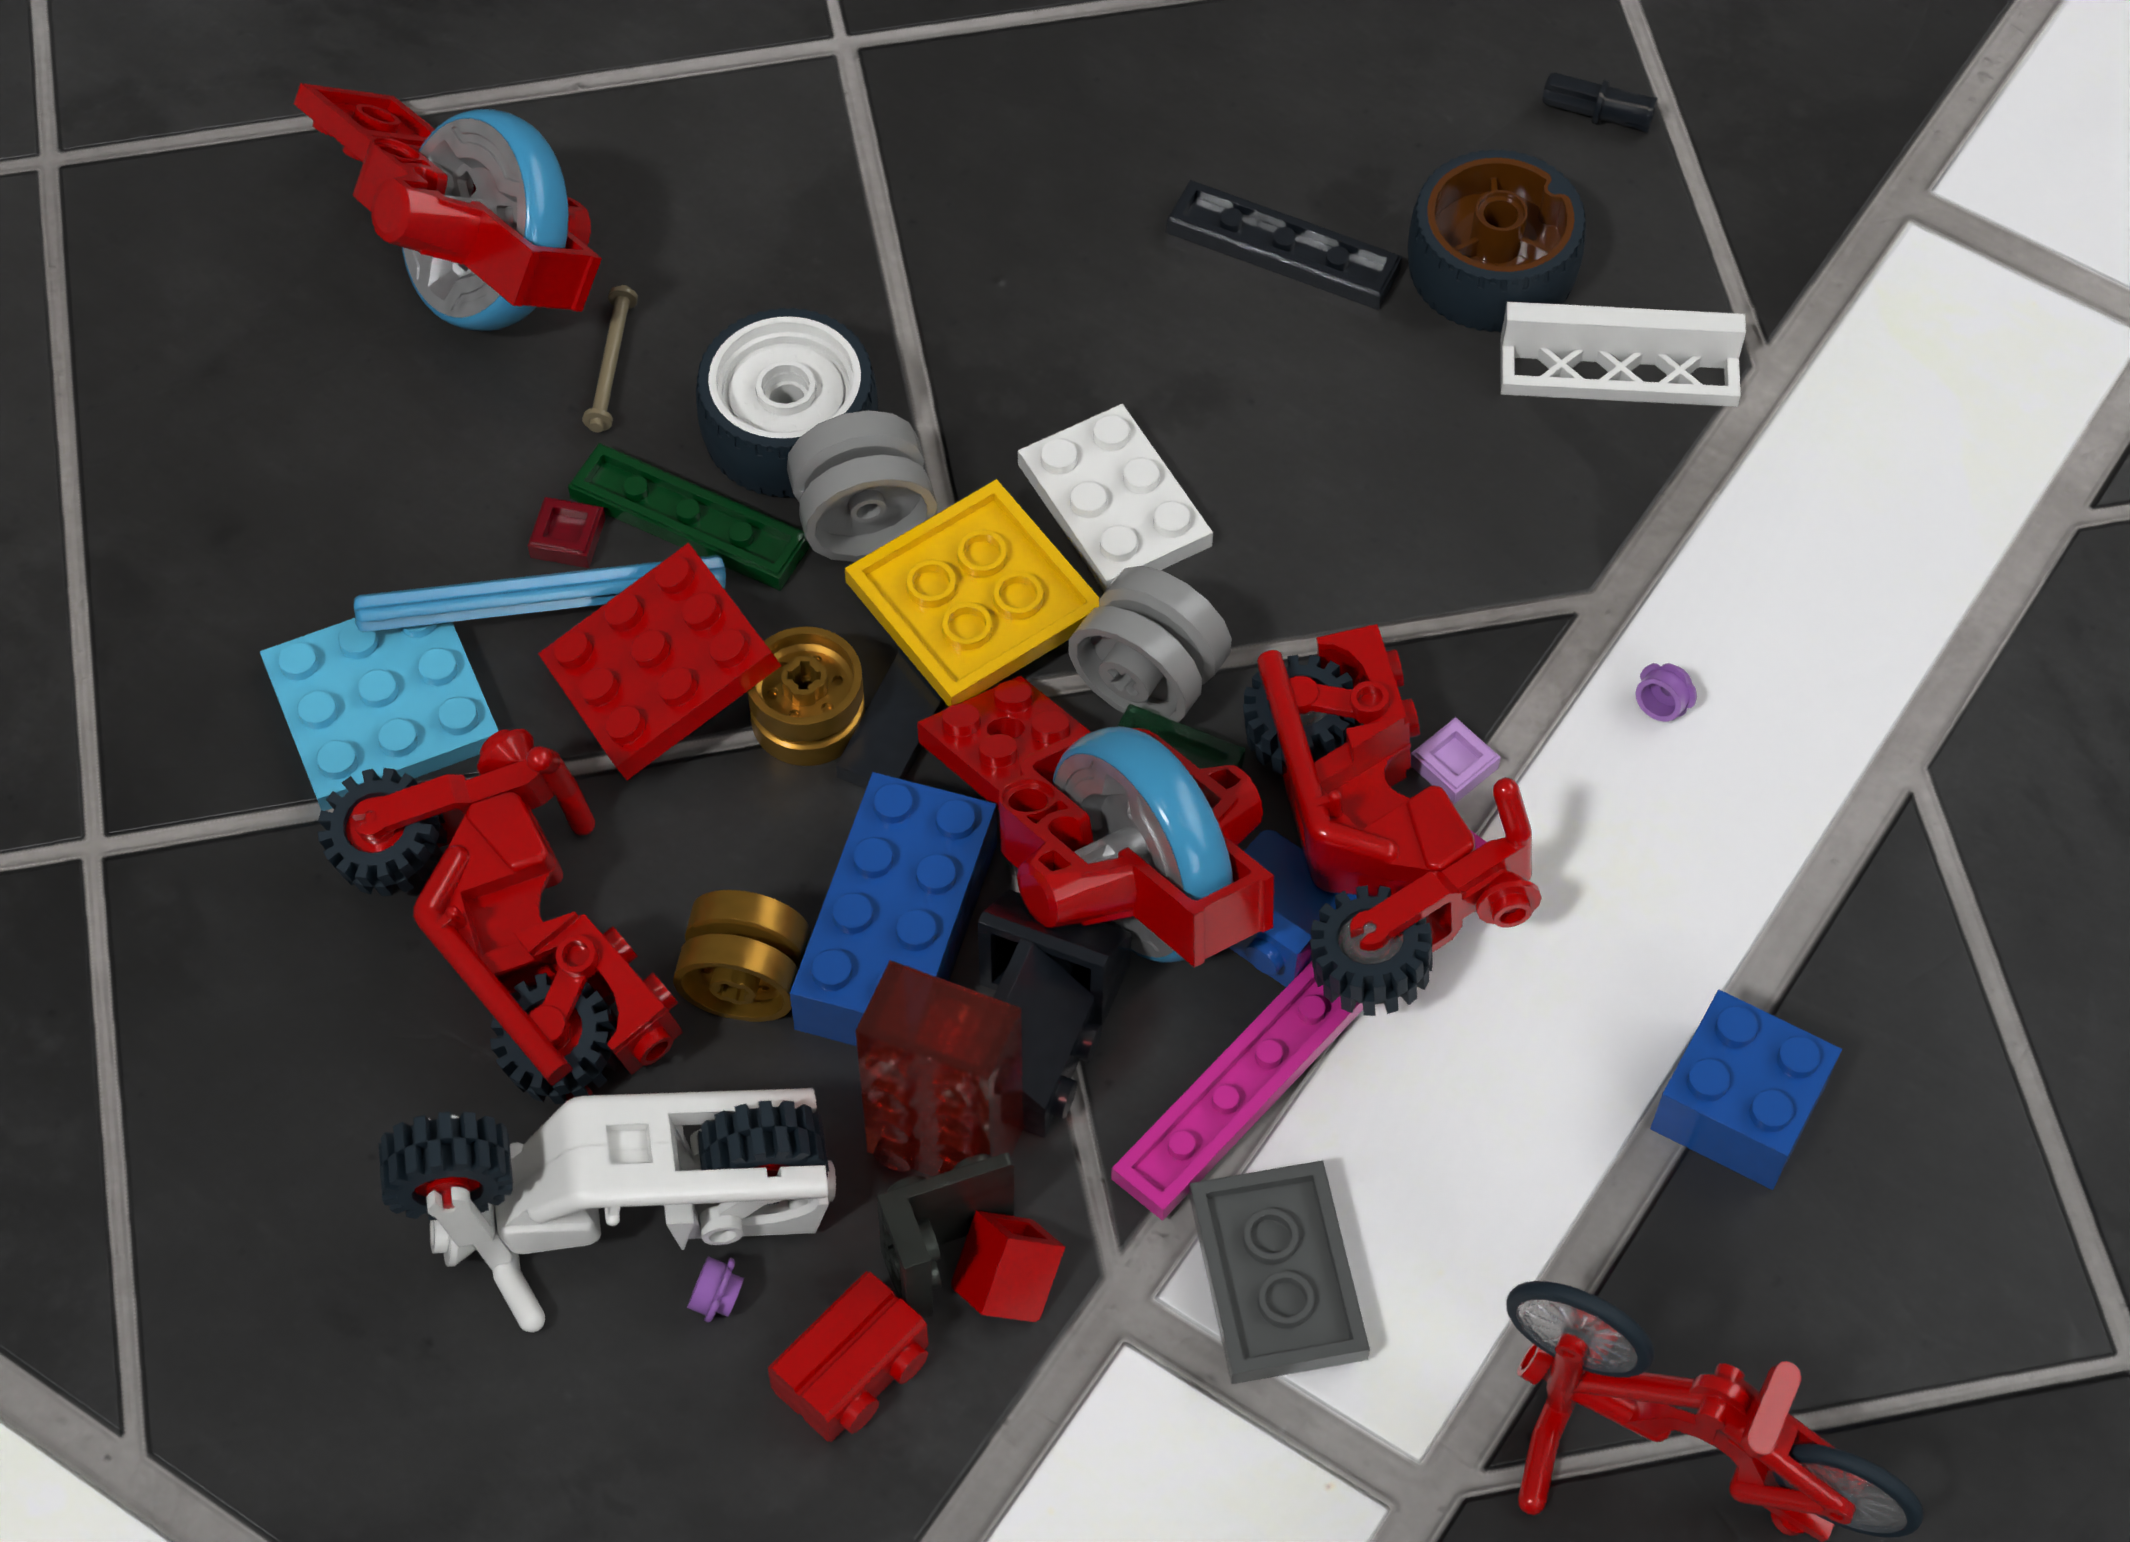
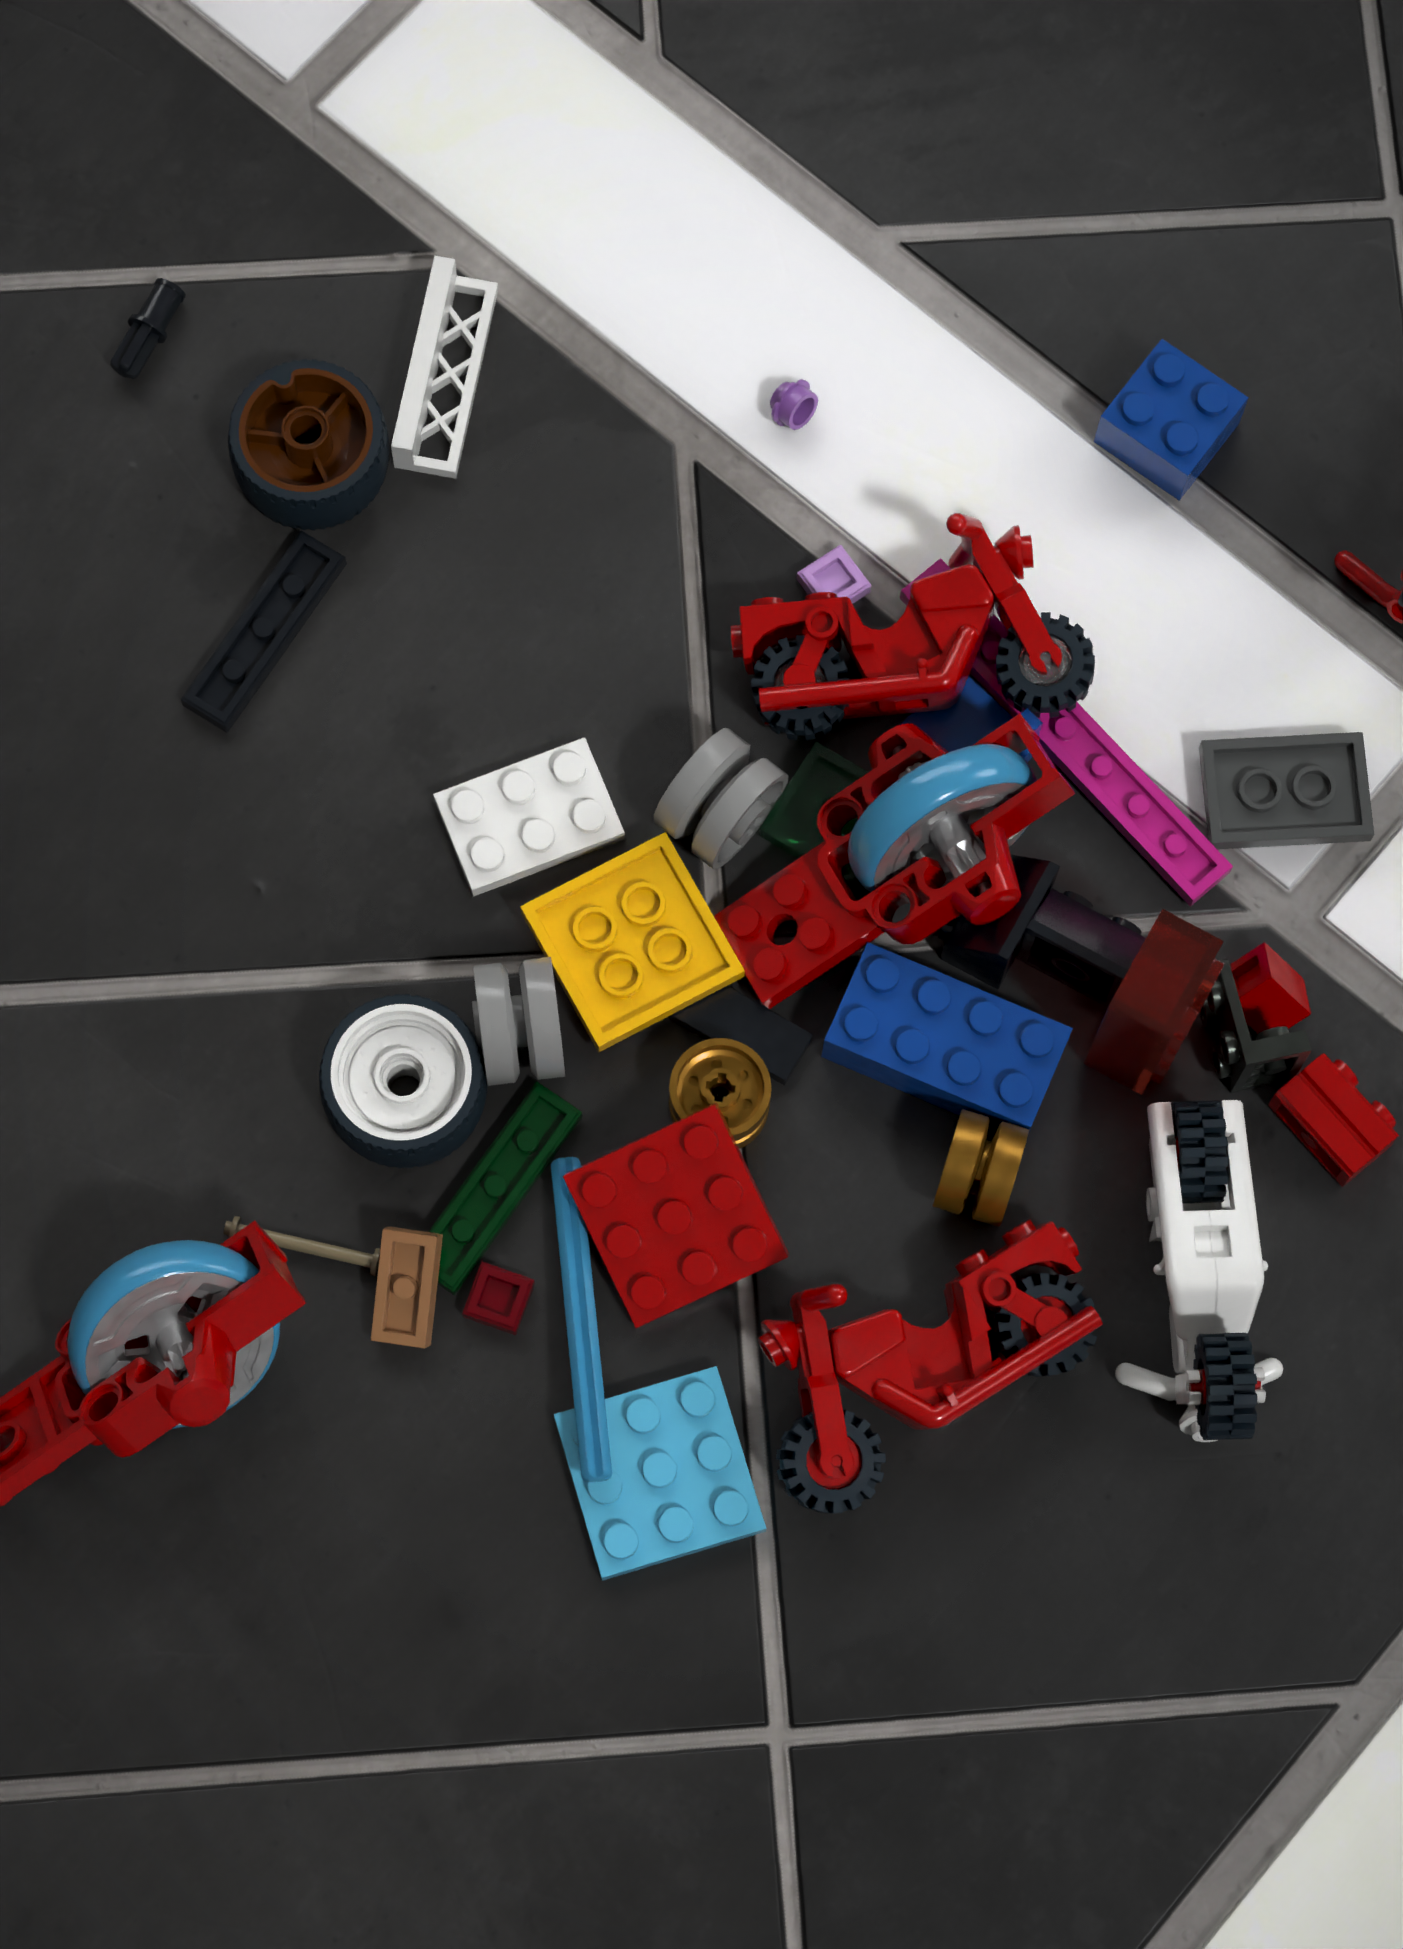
camera: 85 degrees left, 15 degrees up
medium lavender plate [687,1256,744,1322] -> none
none -> medium nougat plate [371,1227,443,1349]

